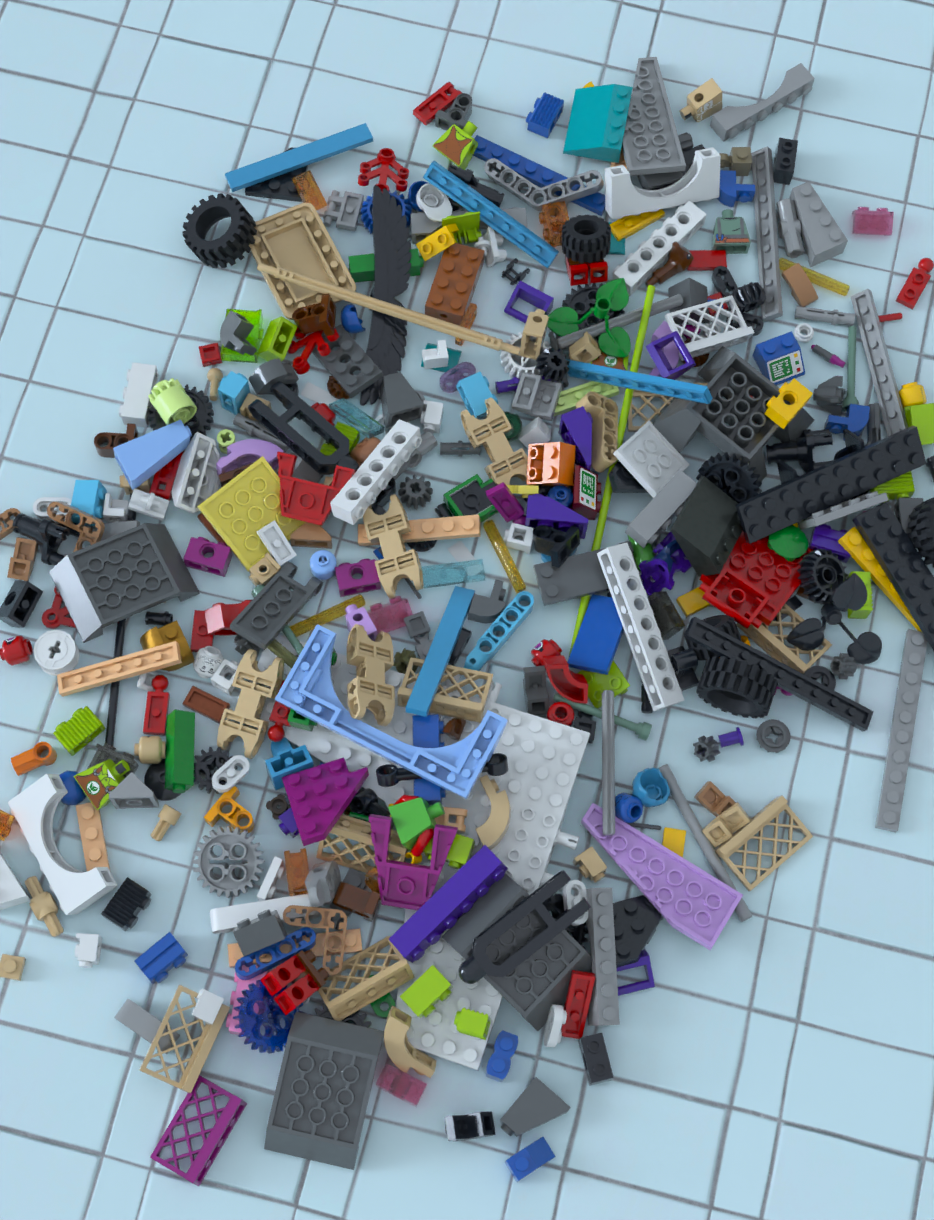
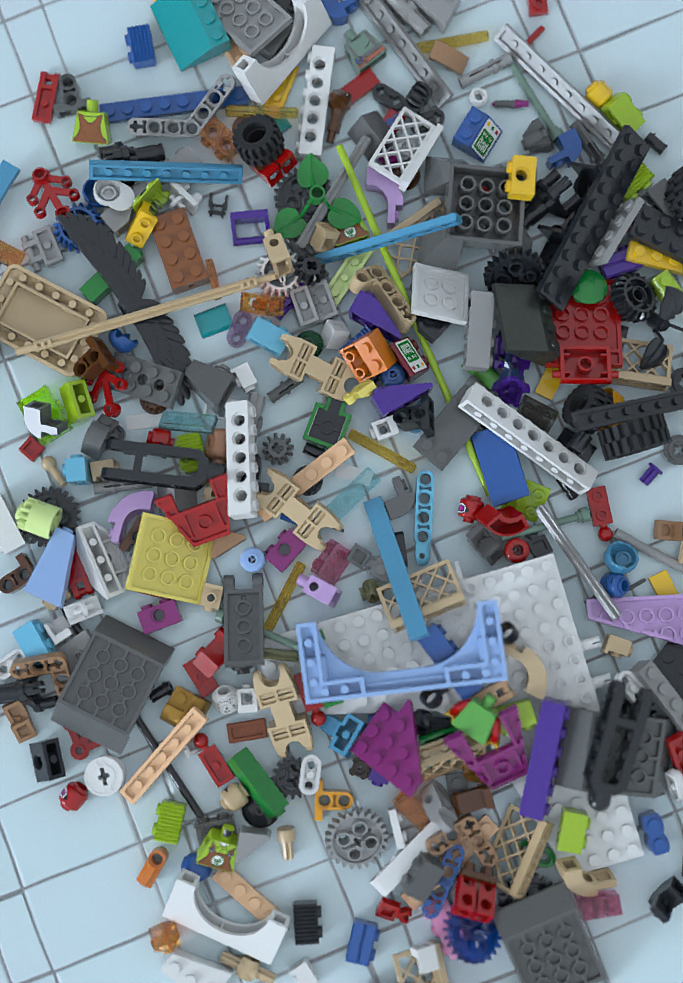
camera: 30 degrees left, 15 degrees up
yellowish green bush [217,429,235,454] -> none
white plate [256,520,297,566] -> none
tan piece [347,624,395,726] -> none
white panel [422,340,449,369] -> none
reddish brown tile [442,718,466,741] -> none
lime brick [454,1007,492,1040] -> none
magenta plate [486,482,526,526] -> none
dark purple tile [645,331,696,380] -> none
dark grey gear [693,736,720,762] -> none
none -> clear yellow axle [225,105,299,119]
none -> clear orange brick [240,291,285,316]
none -> red plate [375,896,412,924]
none -> red plate [586,485,613,542]

